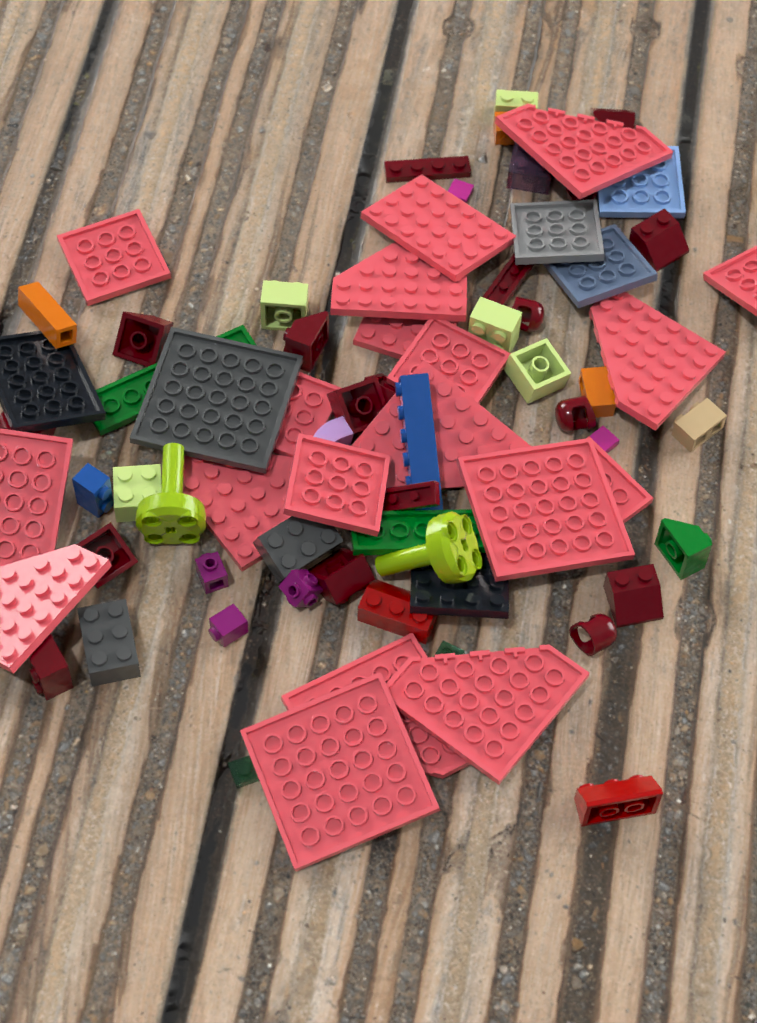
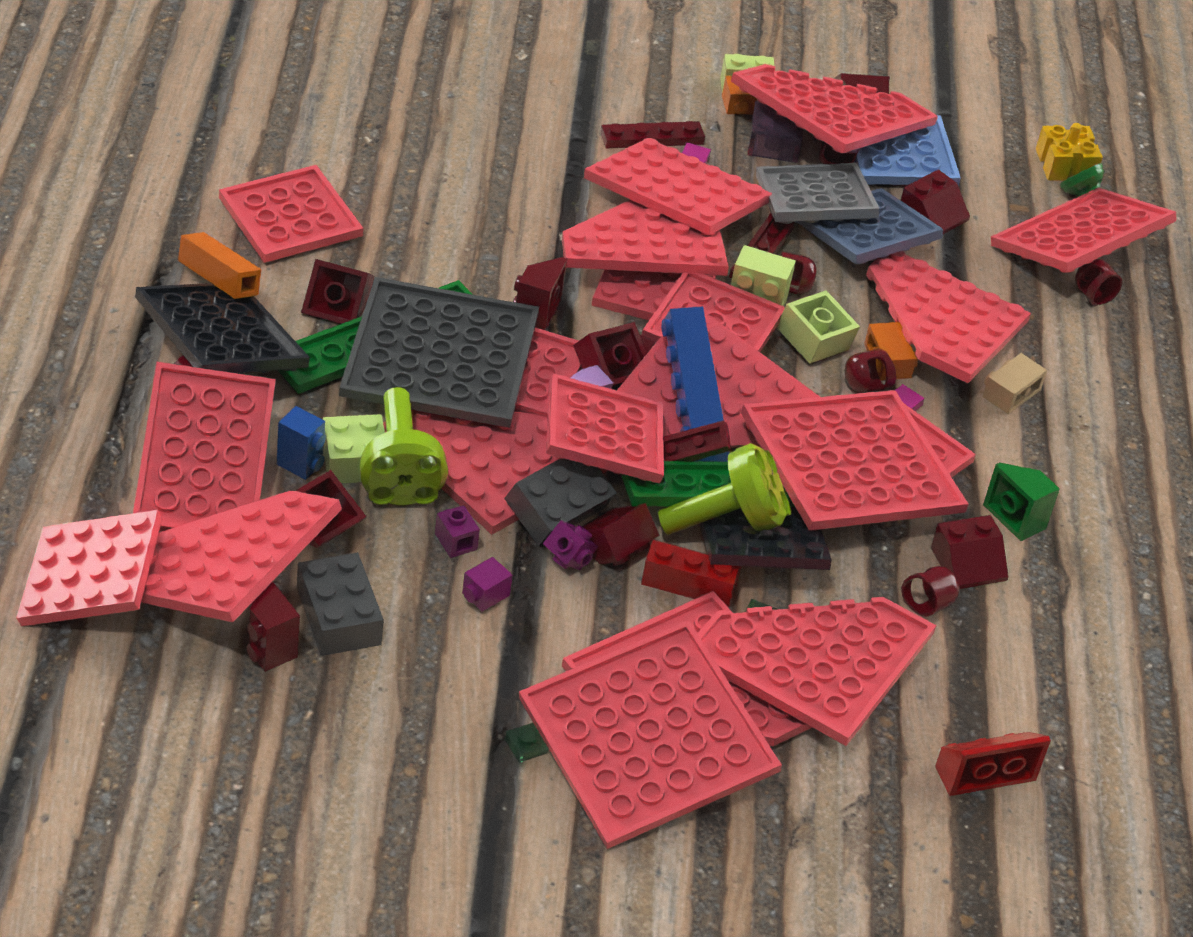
camera: 10 degrees left, 15 degrees down
yellowish green brick [260,280,309,331] -> none

